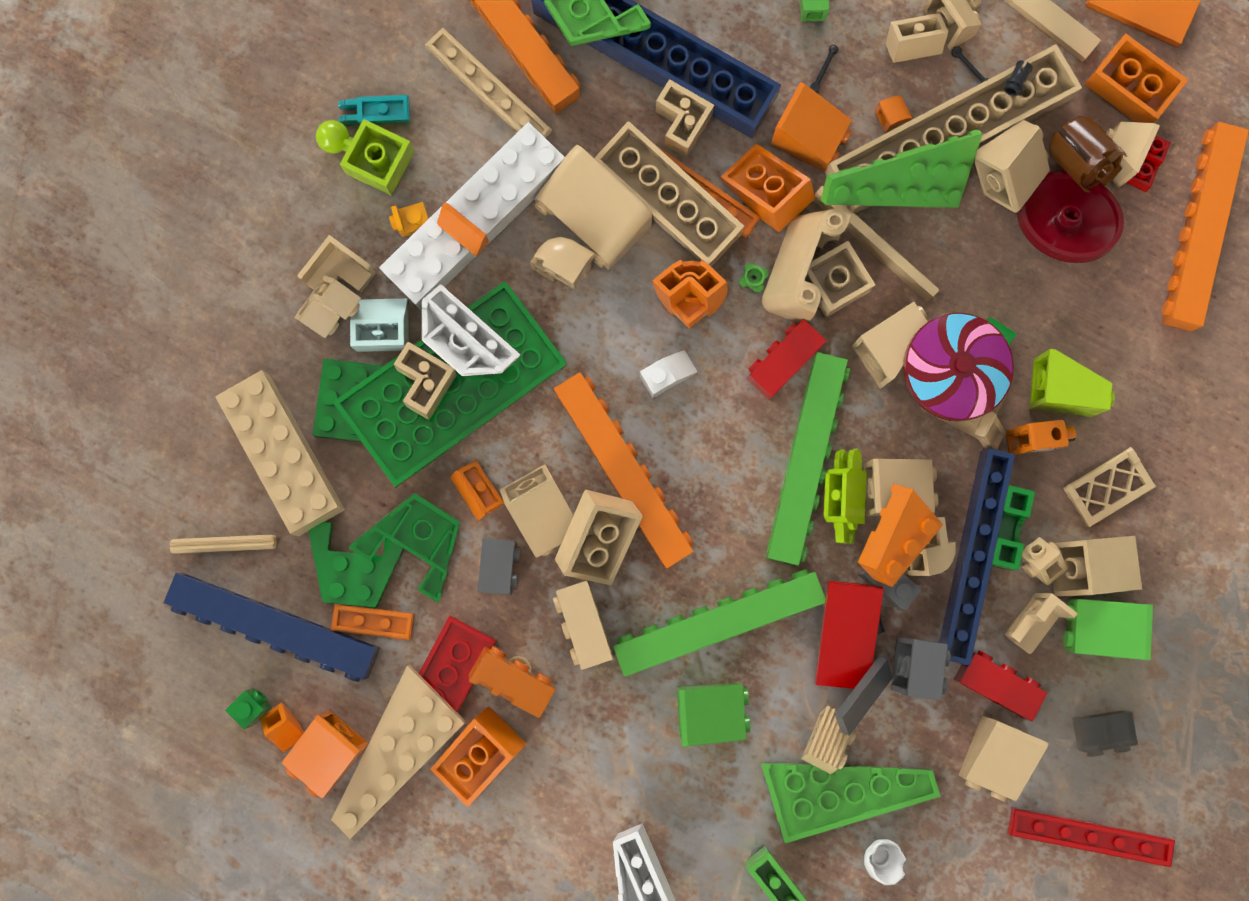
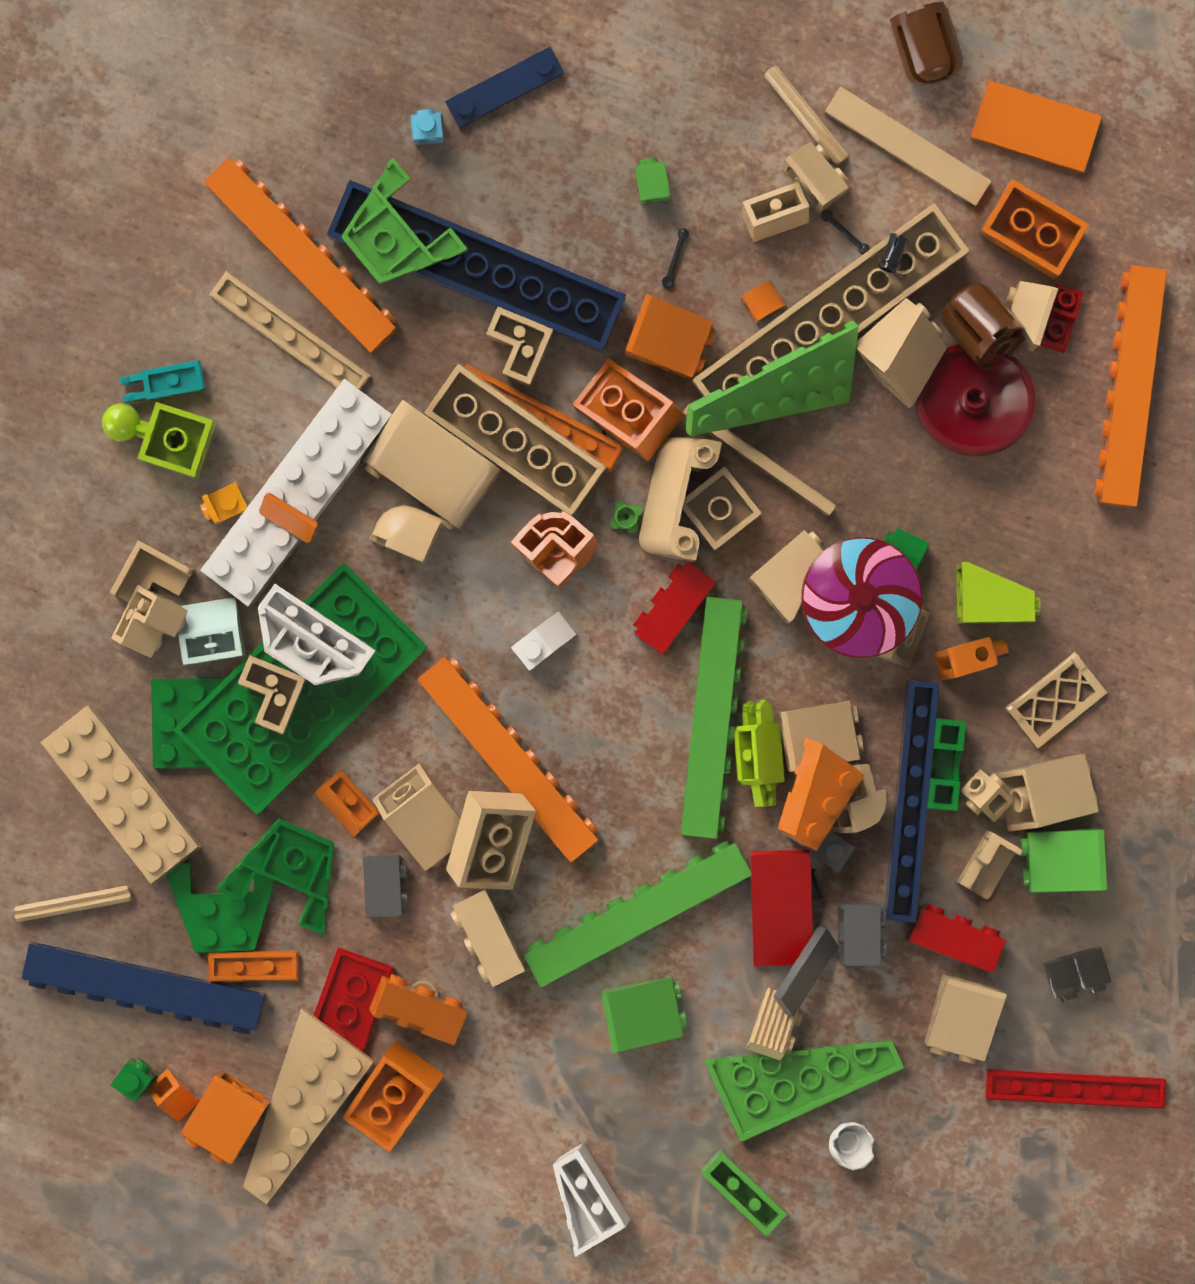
camera: 10 degrees left, 5 degrees up
tan tile [975,411,1006,450] -> none

